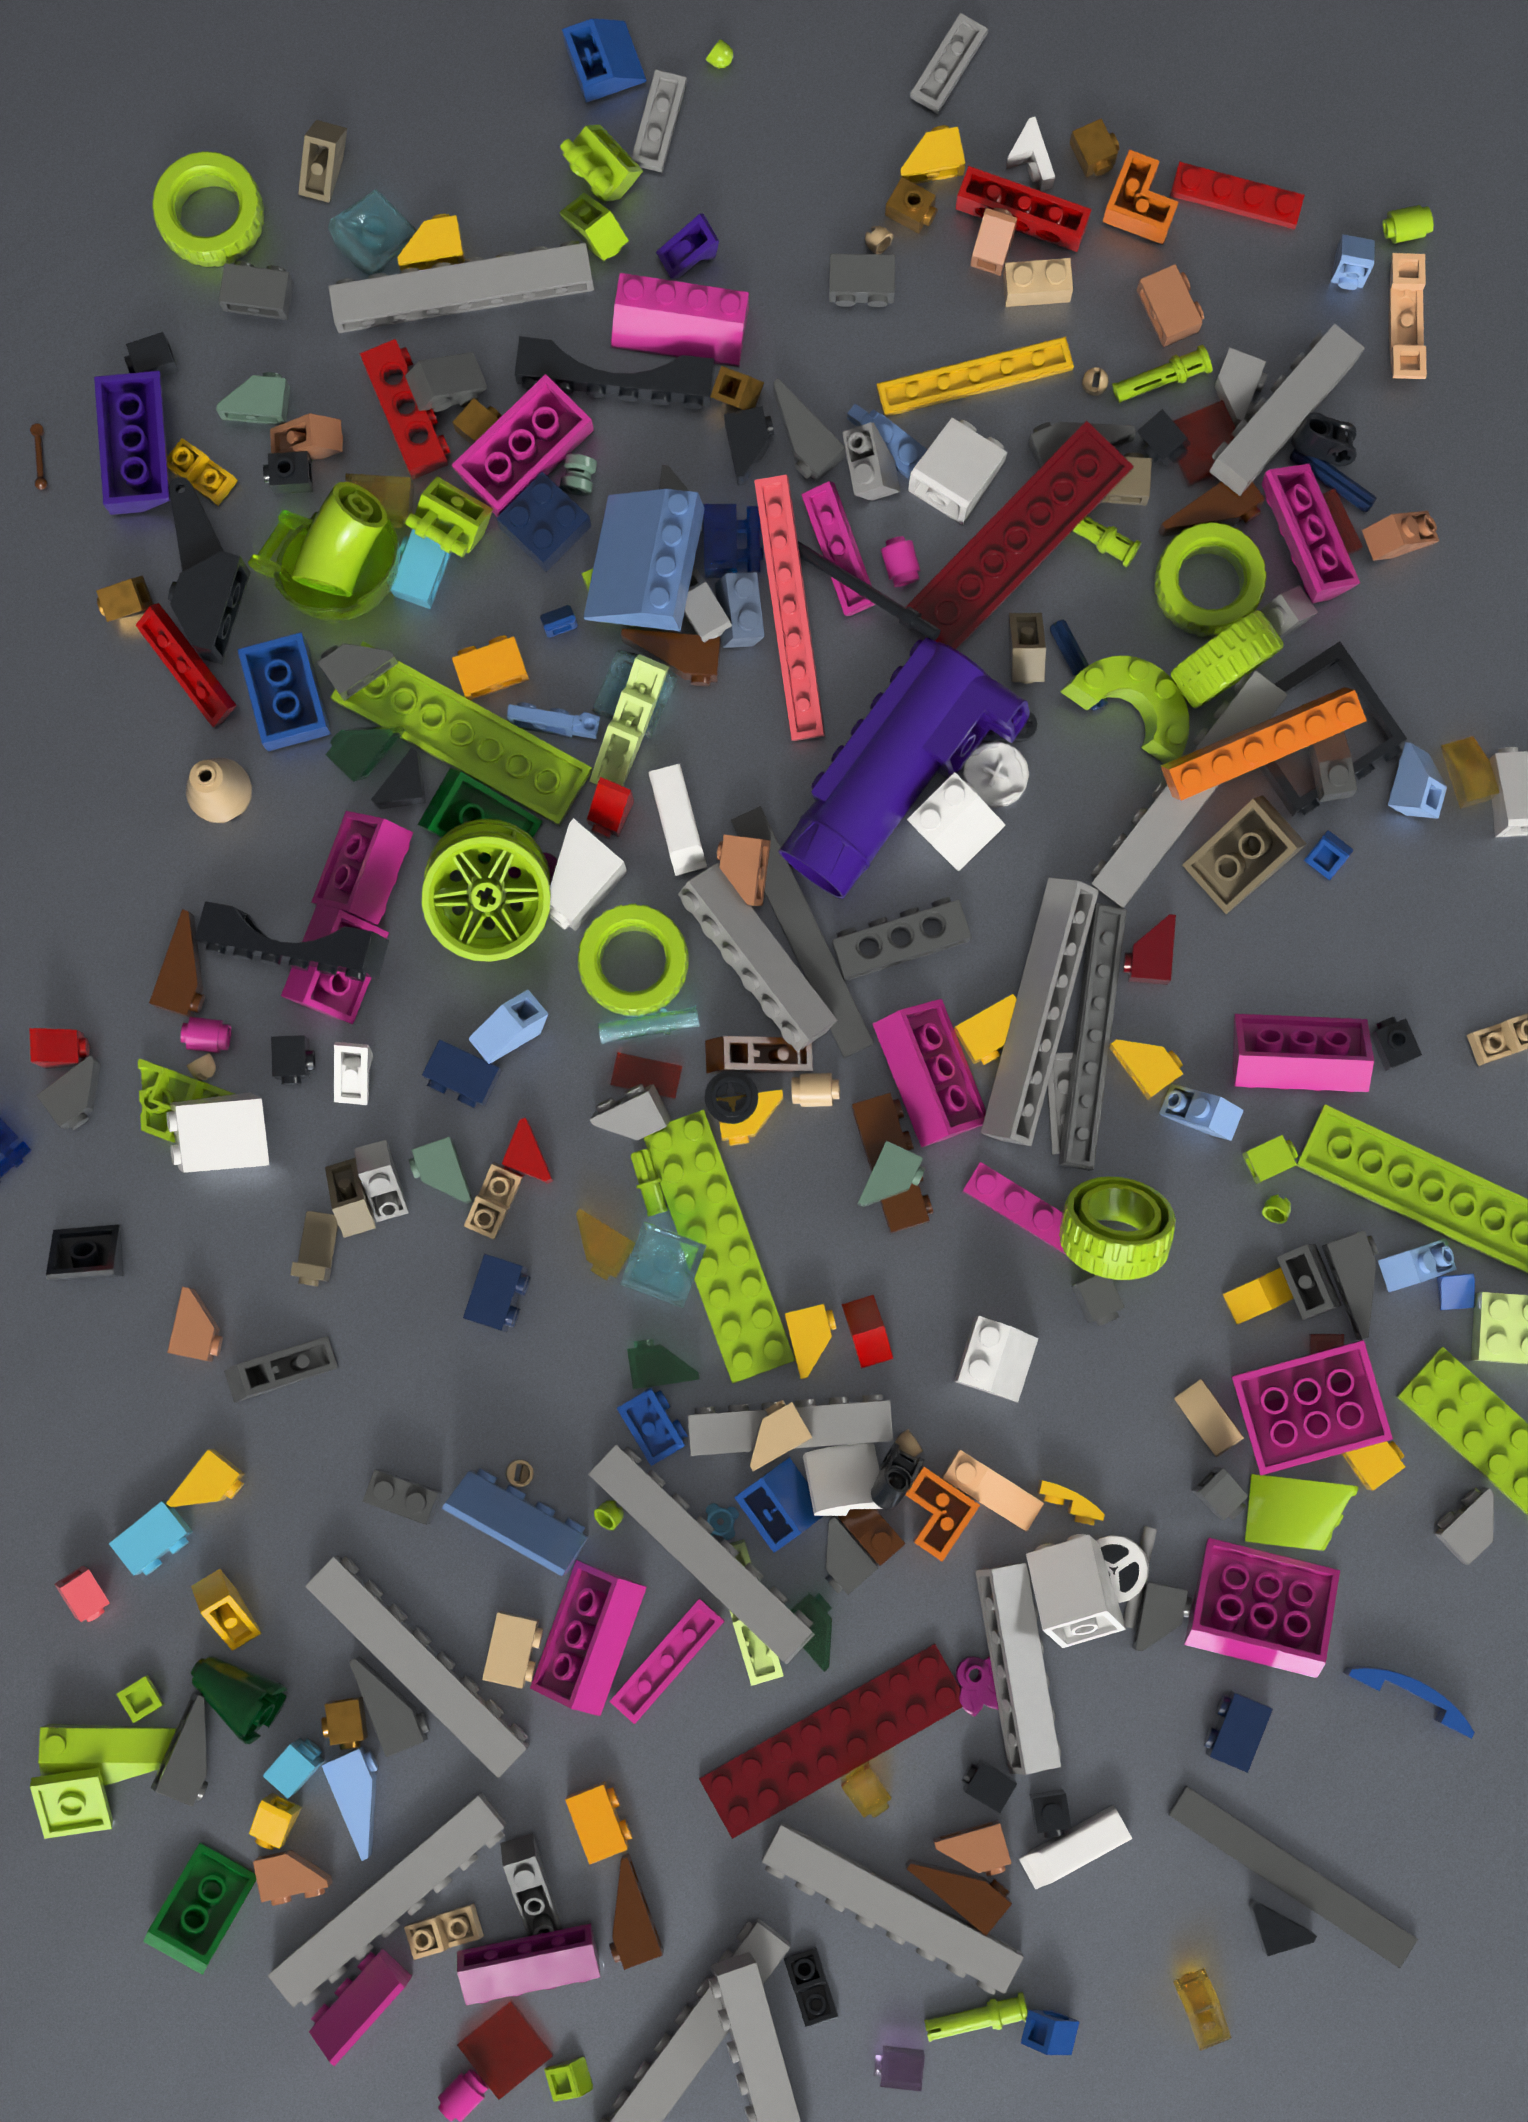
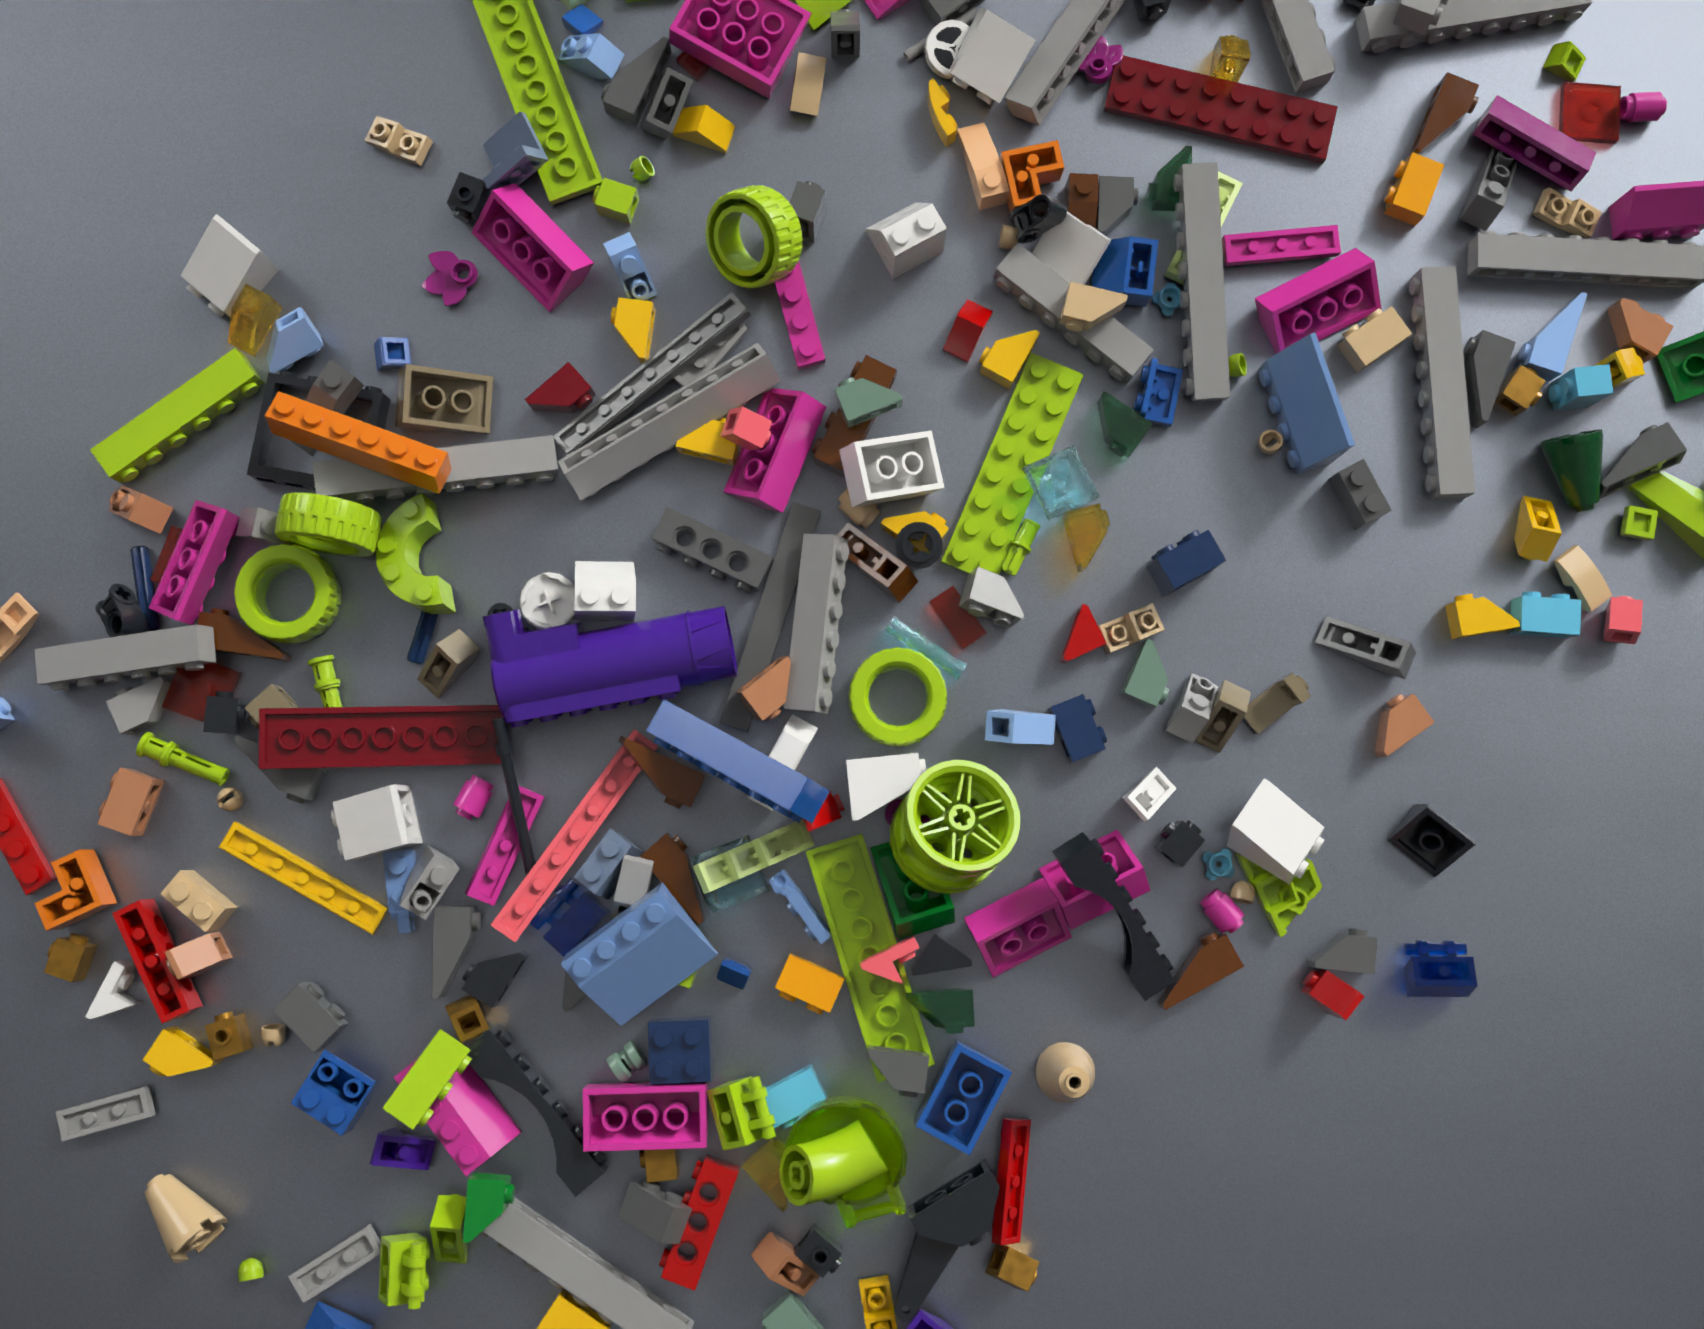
camera: 145 degrees left, 0 degrees up
none -> lime brick [90,348,265,483]
none -> tan cone [145,1174,228,1263]
none -> blue slope [291,1050,377,1136]
none -> lime brick [382,1029,472,1130]
none -> magenta plate [422,251,478,306]
none -> green slope [463,1173,515,1243]
none -> sand blue bracket [483,112,548,190]
none -> reddish brown slope [618,736,706,809]
none -> brick [646,699,830,823]
none -> coral brick [720,406,772,451]
none -> white brick [839,431,944,507]
none -> coral slope [859,936,920,984]
none -> medium azure plate [1202,849,1235,880]
none -> tan slope [1554,545,1612,612]

